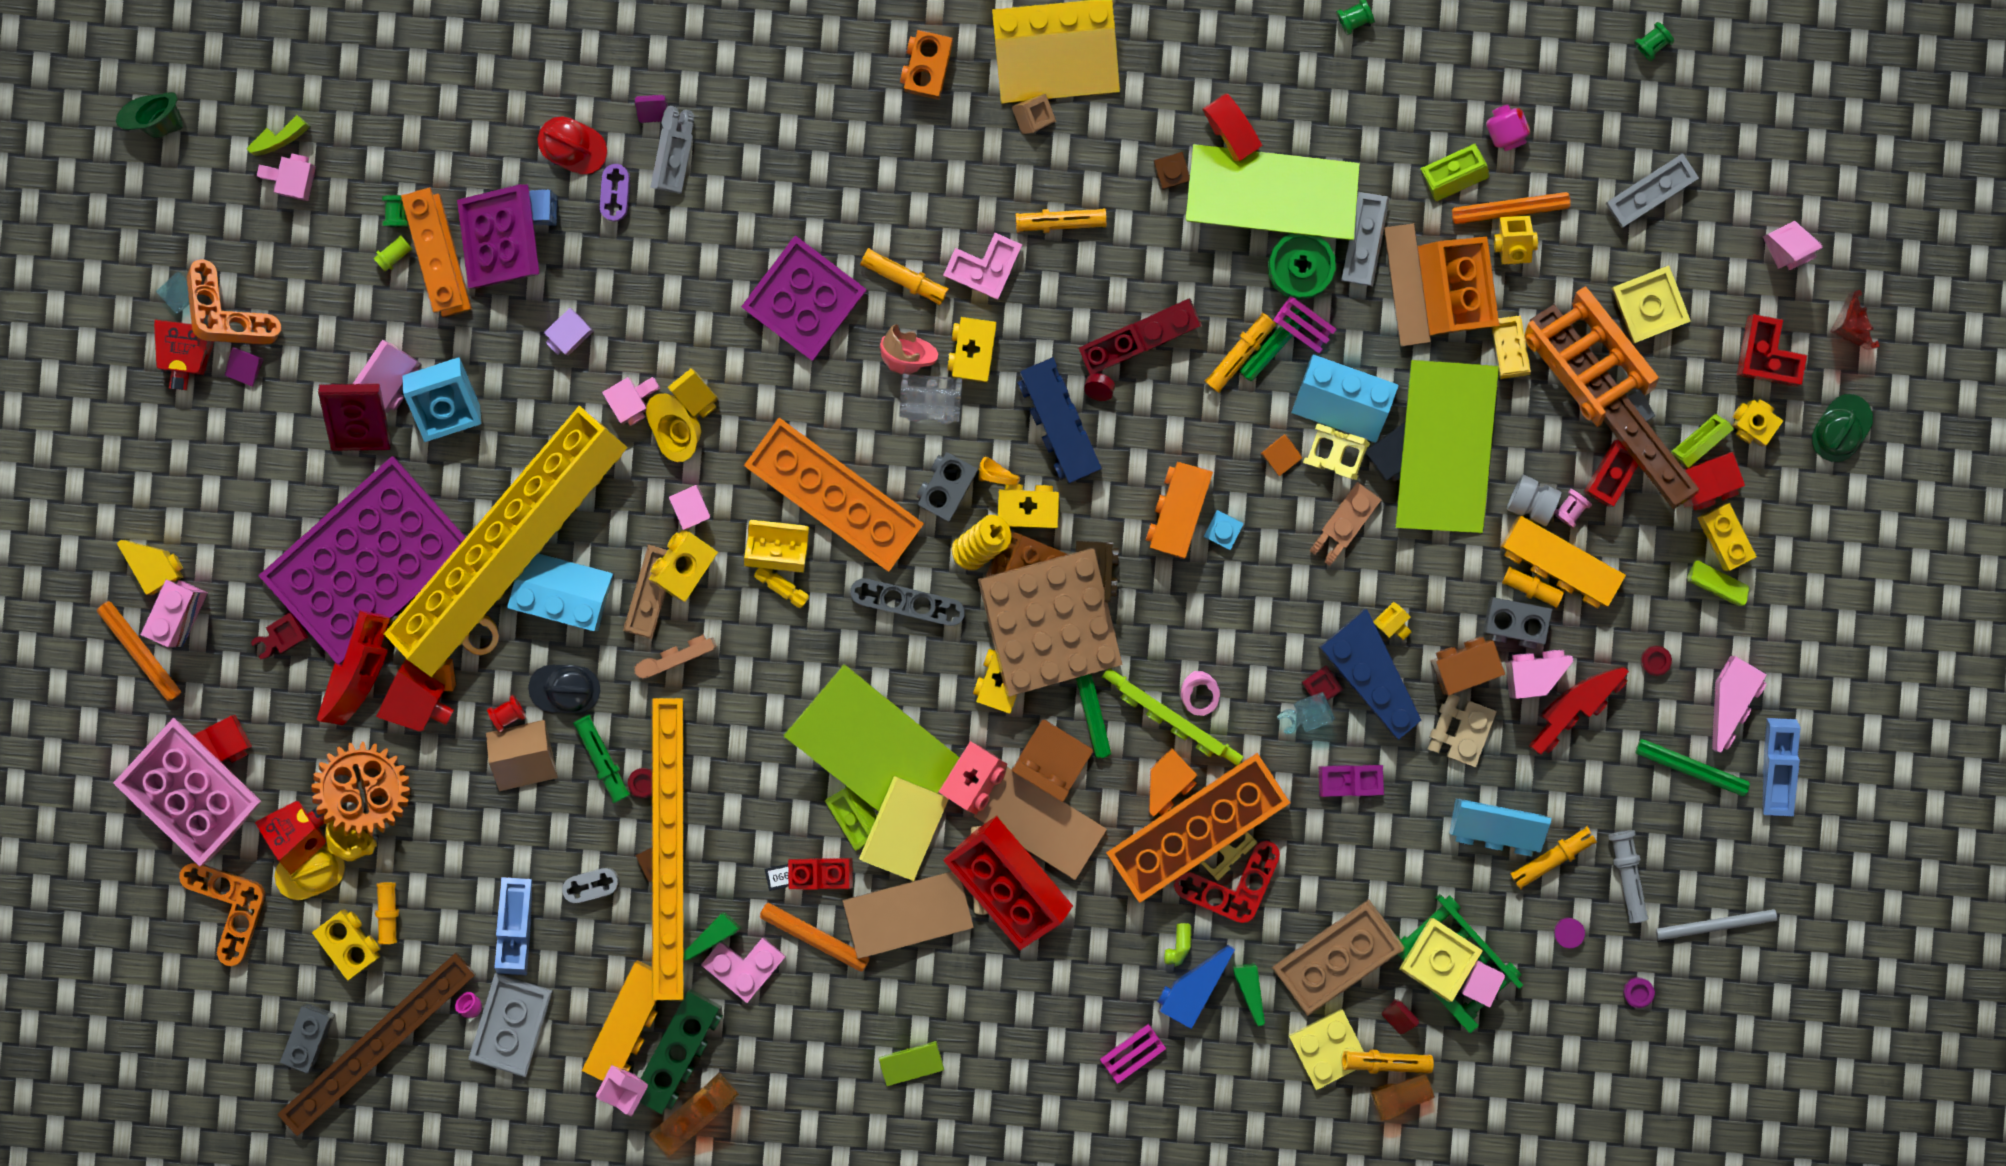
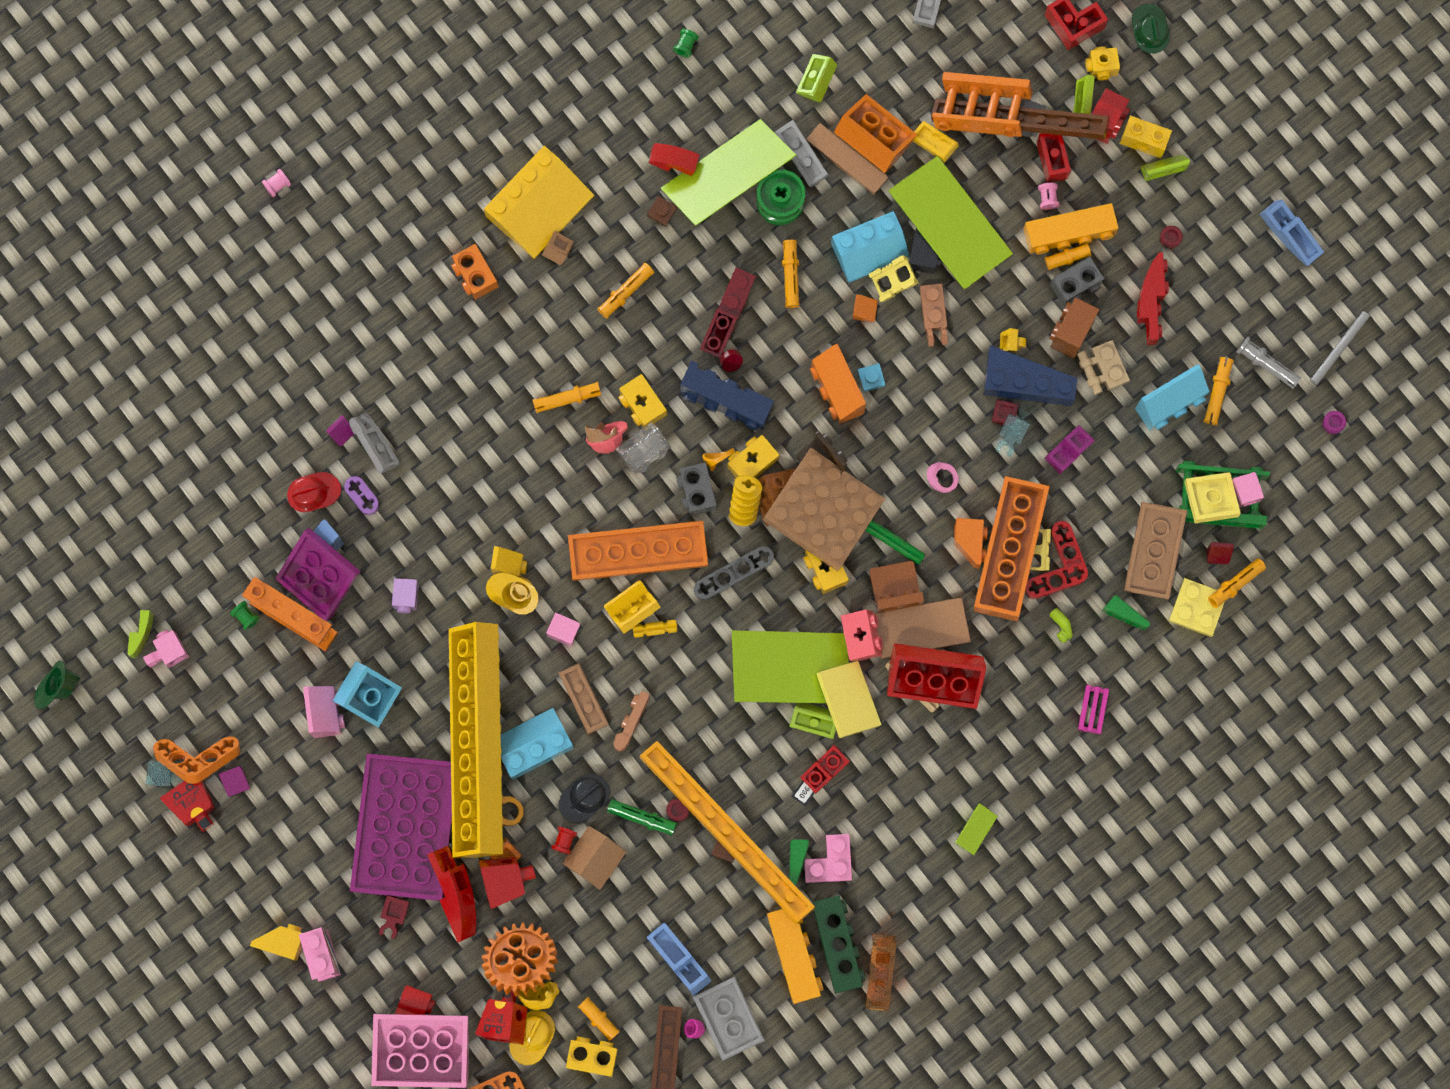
camera: 45 degrees left, 10 degrees down
orange axle [97,601,181,701] -> none
dark red tile [318,384,391,451] -> none
lime pin [374,235,413,272] -> none
light grey beam [562,868,619,903] -> none
bright pink panel [596,1065,648,1116] -> none
bright pink brick [602,377,661,426] -> none
yellow brick [649,530,718,602] -> none
magenta plate [741,235,867,361] -> none
orange axle [760,903,870,972] -> none
medium nougat tile [842,871,974,959] -> none
bright pink plate [943,233,1022,300] -> none
lime plate [1102,668,1244,766] -> none
blue slope [1157,945,1235,1029] -> none
green axle [1240,308,1309,382] -> none
dark pink tile [1273,296,1337,354] -> none
clear orange piece [1370,1073,1435,1121] -> none
orange axle [1452,192,1571,224] -> none
dark pink head [1486,104,1530,151] -> none
yellow brick [1494,216,1538,264] -> none
bright pink slope [1505,650,1573,699] -> none
light grey wheel [1507,474,1562,527] -> none
magenta tile [1554,918,1585,948] -> none
light yellow plate [1612,266,1691,344] -> none
green axle [1635,739,1750,796] -> none
bright pink slope [1712,656,1767,752] -> none

